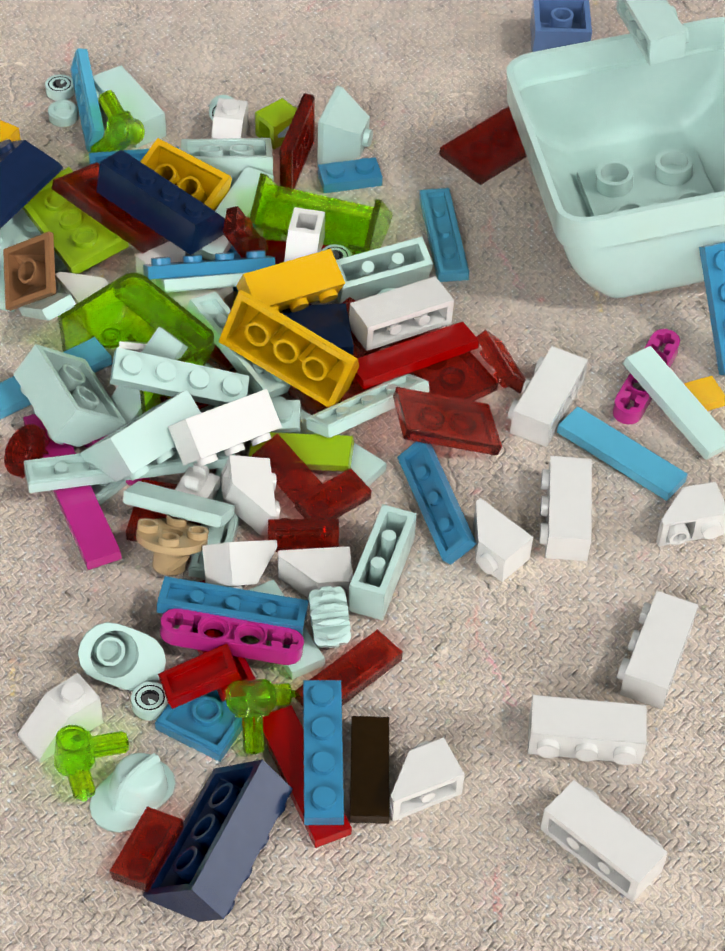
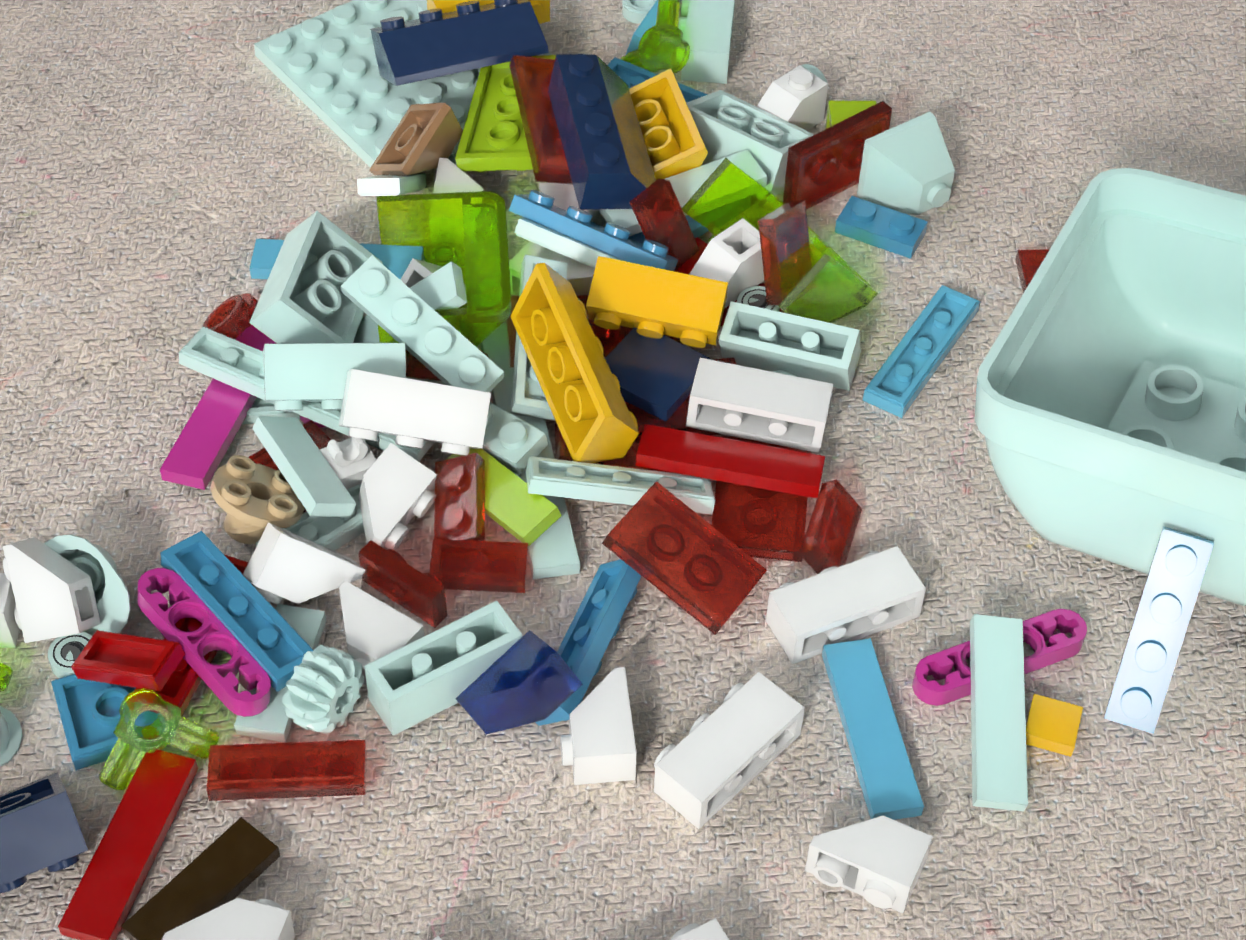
camera: 40 degrees right, 0 degrees up
dark azure plate [303,680,344,825] -> none
none -> white slope [3,537,101,643]
none -> clear blue slope [455,630,583,735]
none -> clear red tile [758,200,813,305]

